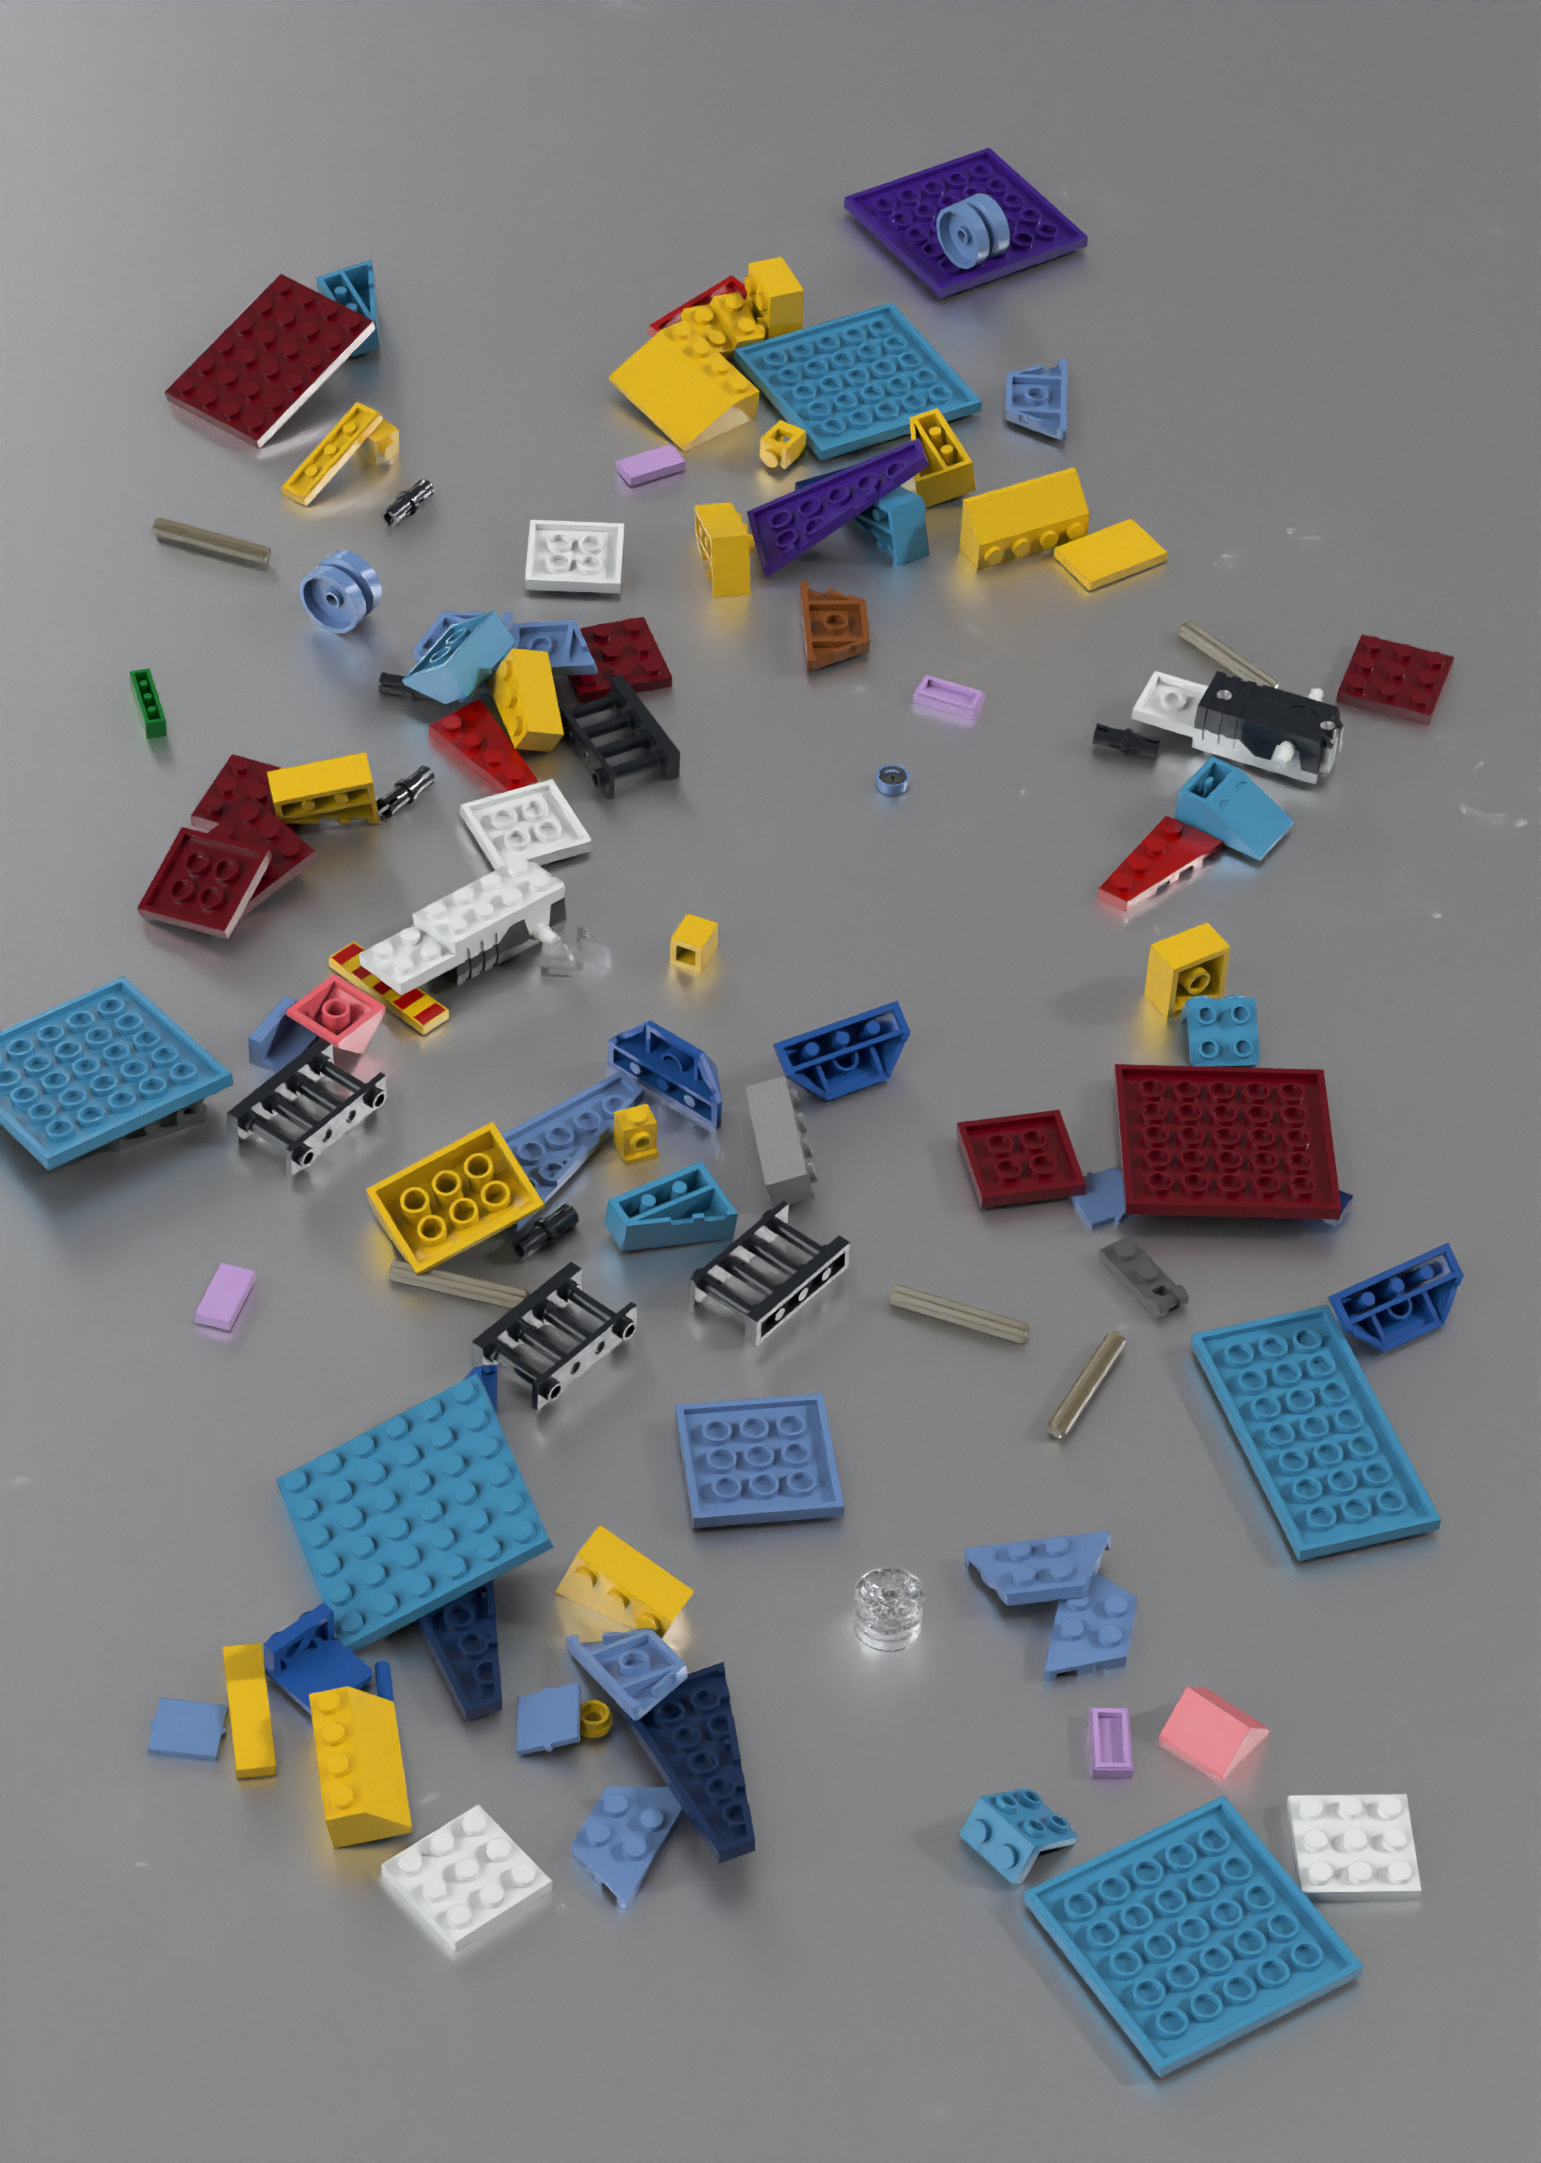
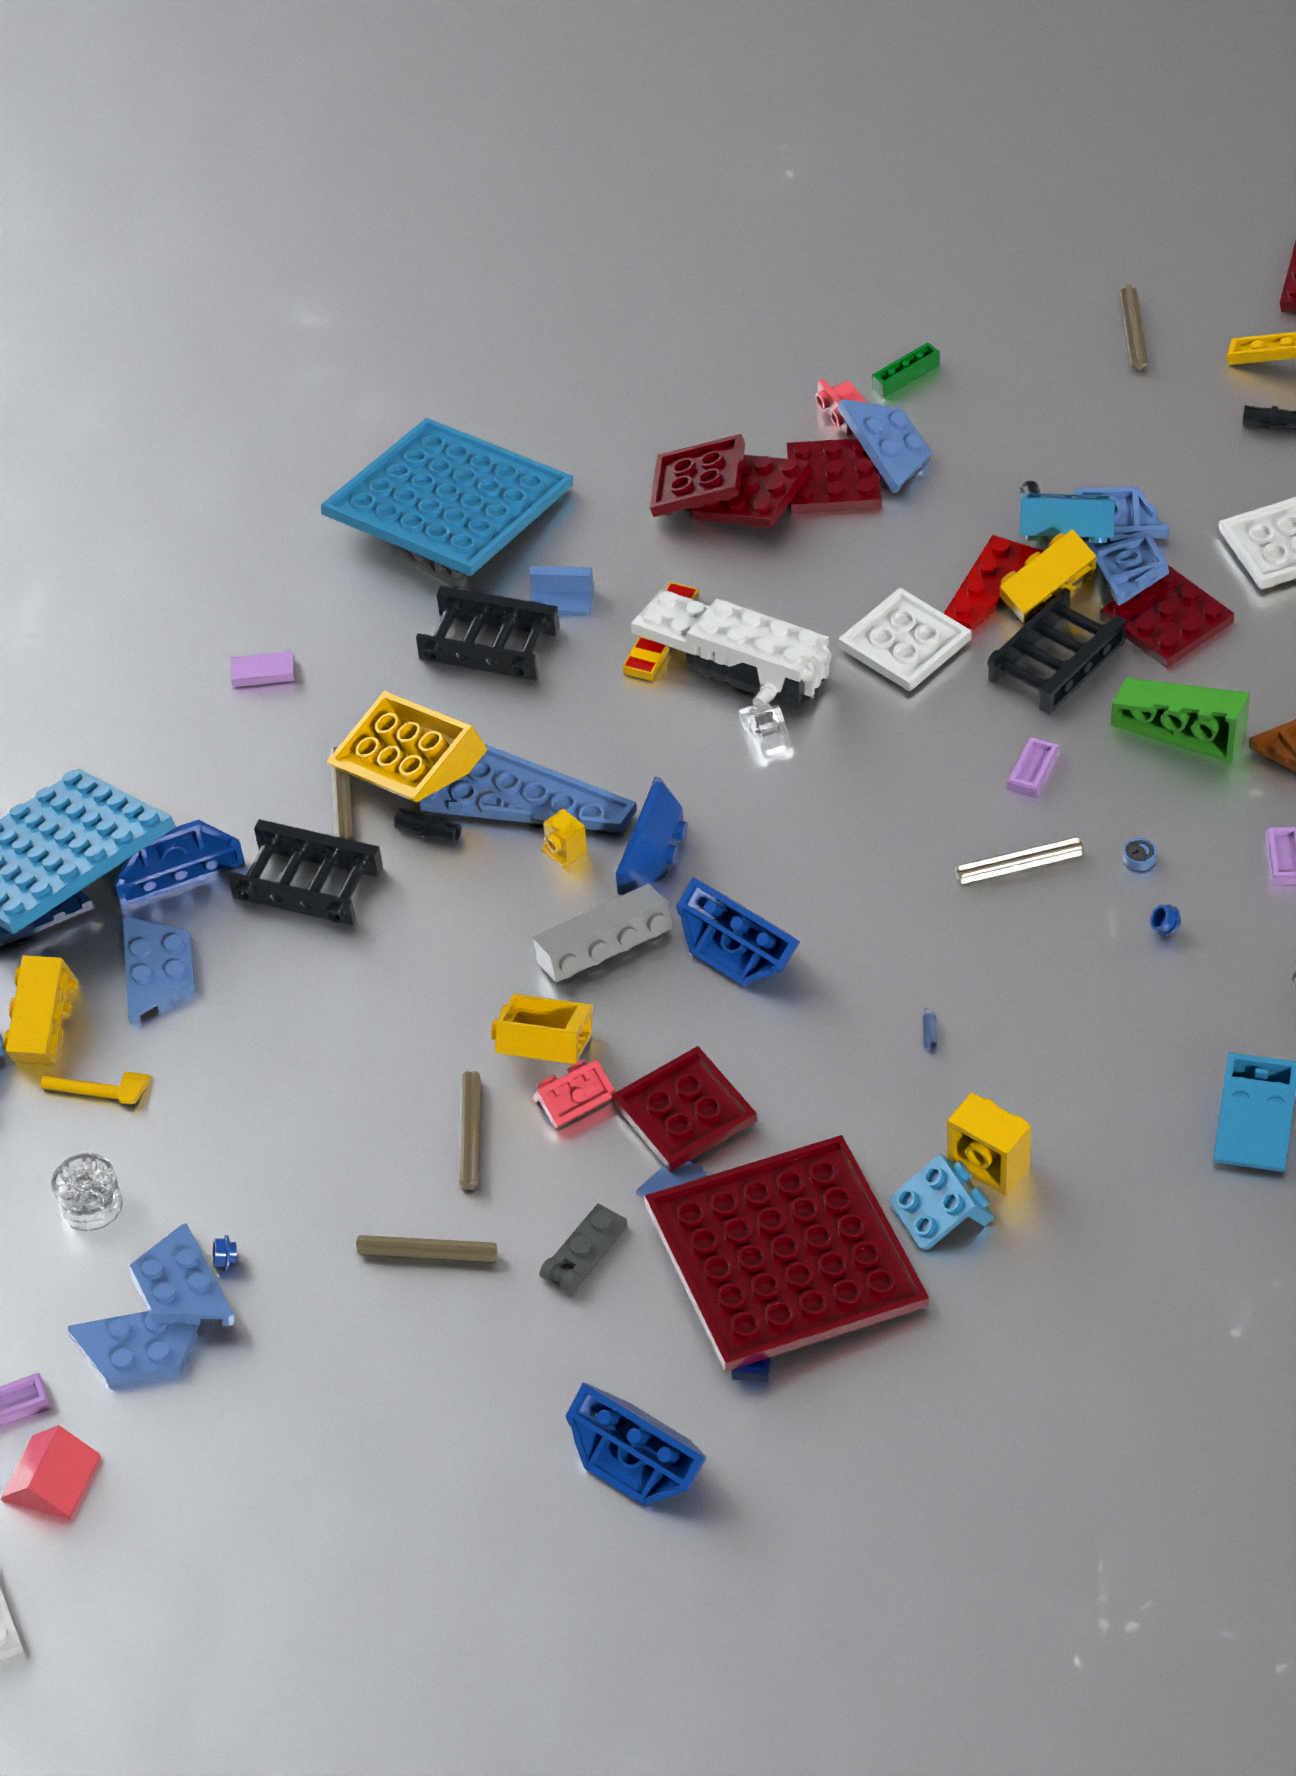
camera: 75 degrees right, 5 degrees up
yellow wedge [267,752,380,824] -> none
coral slope [286,974,386,1054] -> none
medium blue wheel [299,550,382,633] -> none
black pin [376,765,435,818] -> none
dark azure wedge [604,1161,738,1251] -> none
yellow brick [670,913,719,973] -> none
medium blue plate [675,1393,844,1528] -> none
black fence [688,1200,850,1347] -> none
red wing [1097,816,1224,912] -> none
dark azure plate [1190,1305,1441,1561] -> none
none -> yellow piece [40,1071,151,1104]
none -> medium blue wing [123,917,196,1025]
none -> blue plate [212,1235,237,1271]
none -> yellow window [491,994,593,1064]
none -> coral bracket [533,1059,616,1129]
none -> coral bracket [816,379,867,436]
none -> medium blue wing [837,399,932,493]
none -> medium blue piece [923,1008,937,1055]
none -> axle [955,837,1084,884]
none -> lavender tile [1007,737,1060,798]
none -> bright green wedge [1111,677,1250,763]
none -> blue plate [1150,904,1181,937]

